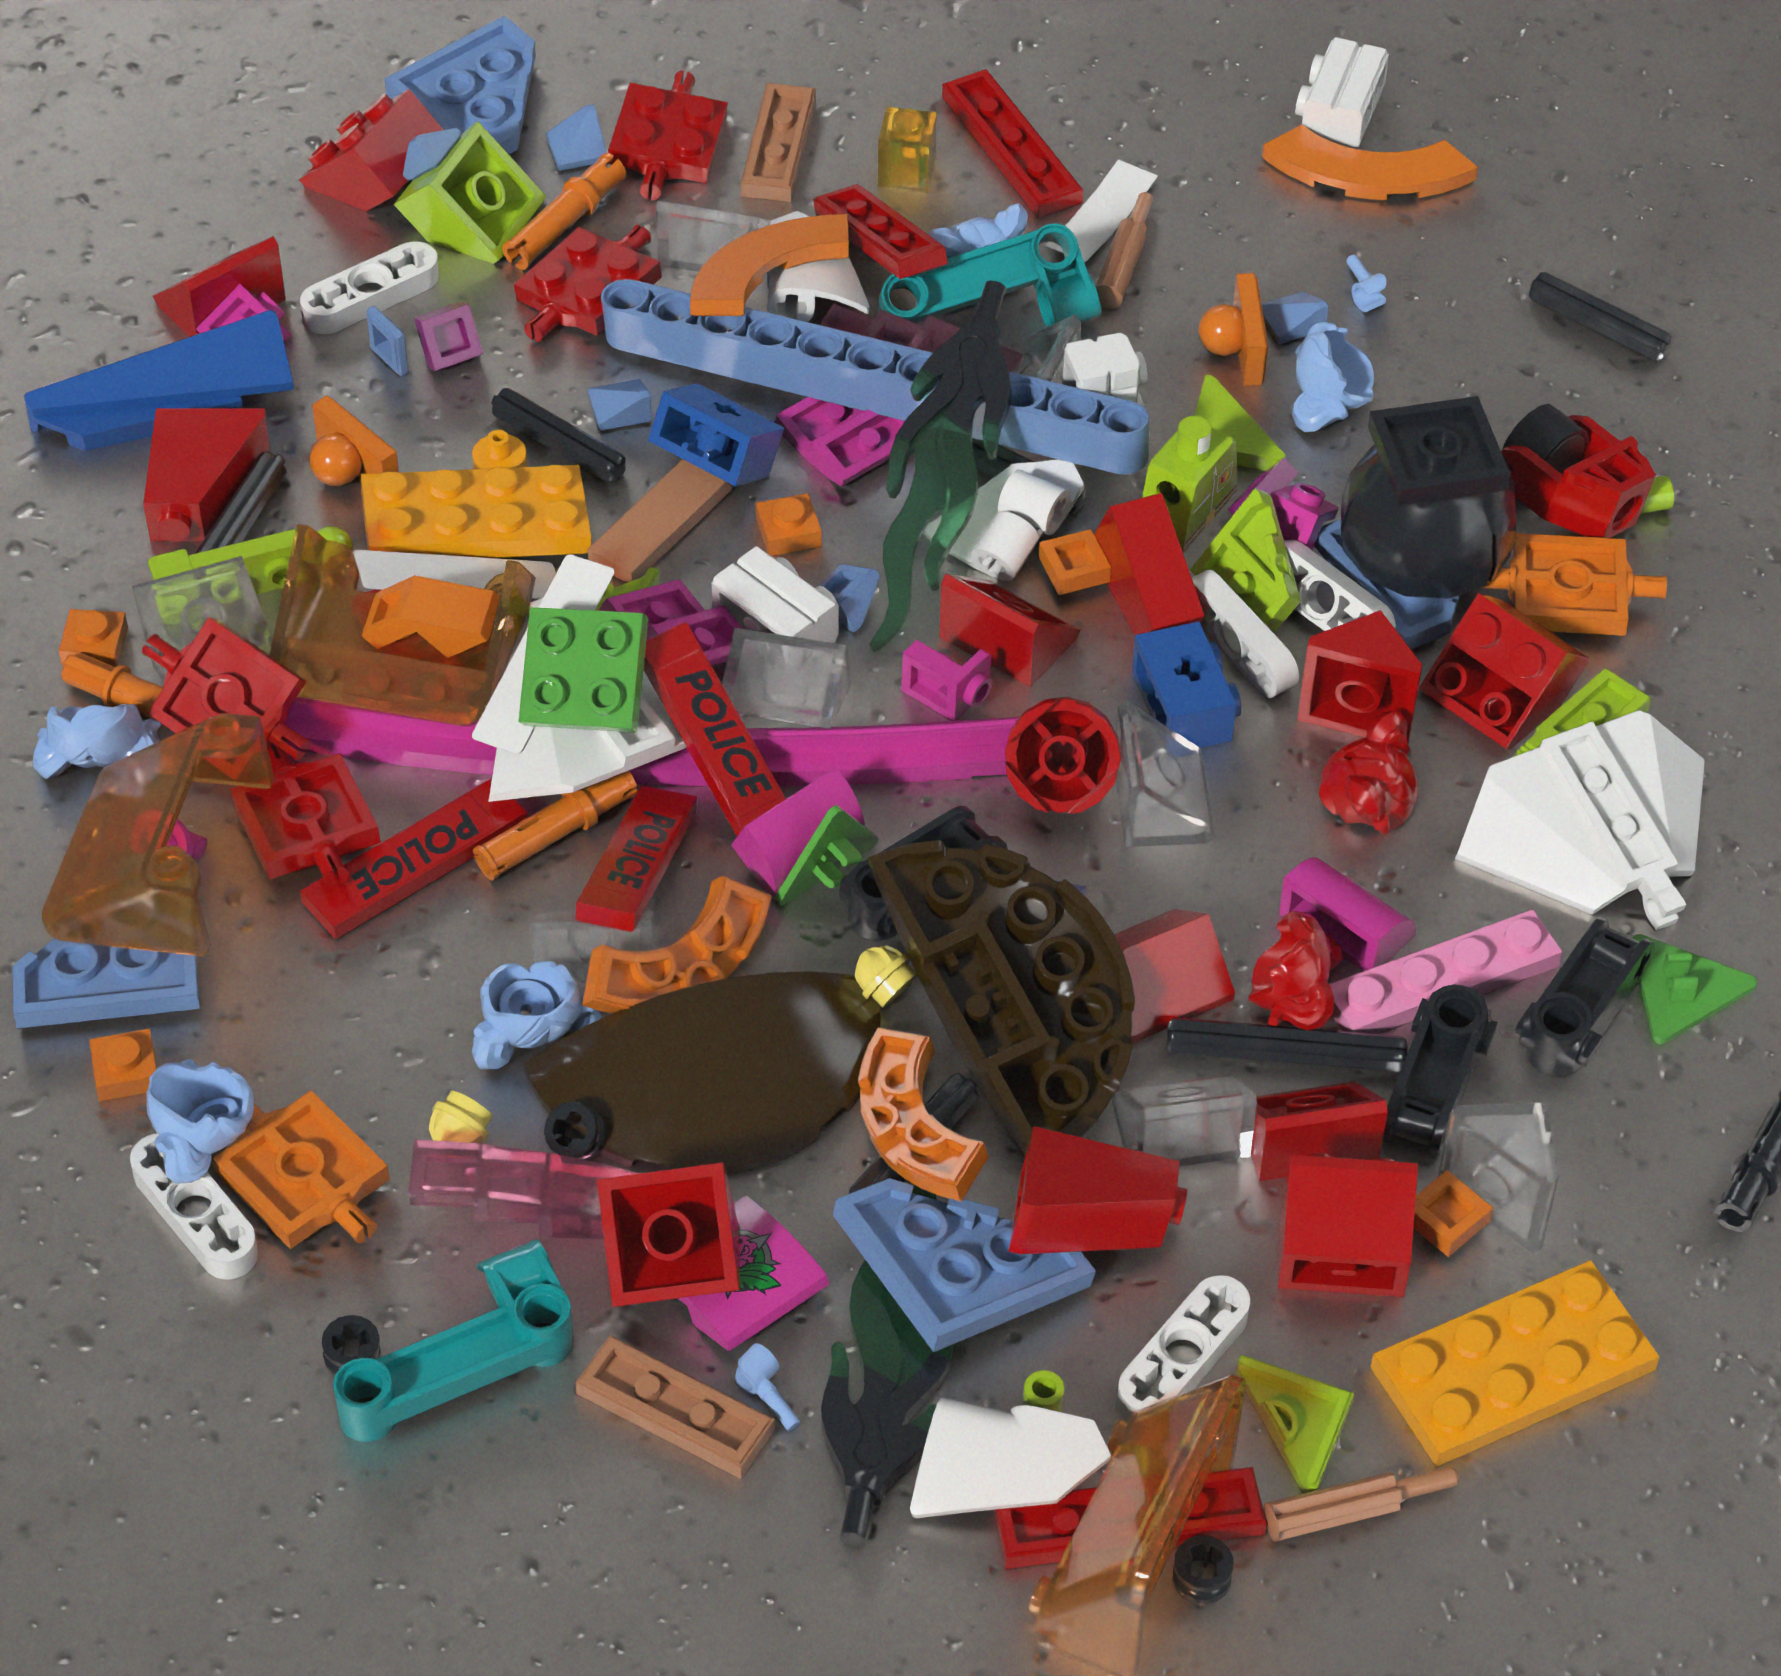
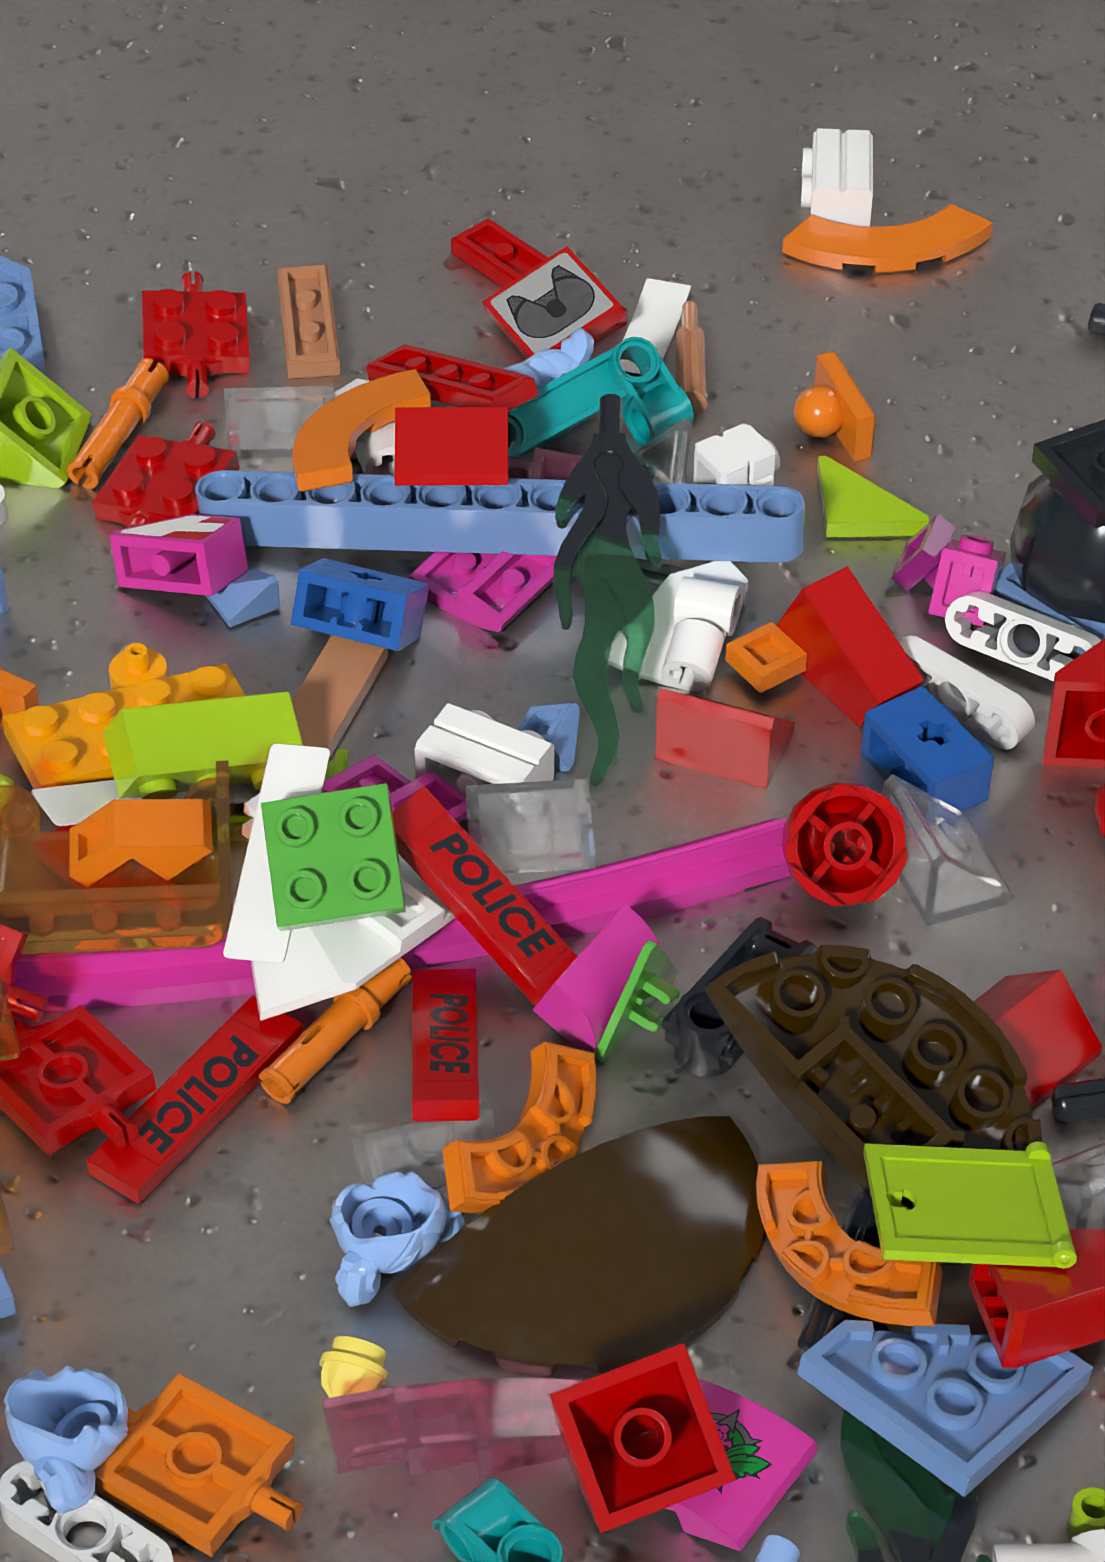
camera: 15 degrees left, 5 degrees down
magenta tile [414,301,483,371] -> none
black axle [491,388,626,483] -> none
black bush [544,1102,607,1162] -> none
medium blue slope [546,104,607,171] -> none
orange plate [755,493,822,556] -> none
light yellow plate [855,945,918,1008] -> none
clear yellow brick [878,106,937,193] -> none
dark pink bracket [901,640,993,721] -> none
lime torso [1142,416,1237,553] -> none
lime wing [1190,488,1301,633] -> none
medium blue slope [1261,291,1329,344] -> none
light blue hair [1292,322,1374,432] -> none
light blue hand [1346,254,1386,312] -> none
none -> lime brick [103,691,303,799]
none -> dark pink slope [109,514,248,596]
none -> red slope [394,407,508,486]
none -> tile [482,246,626,359]
none -> lime container [863,1141,1077,1269]

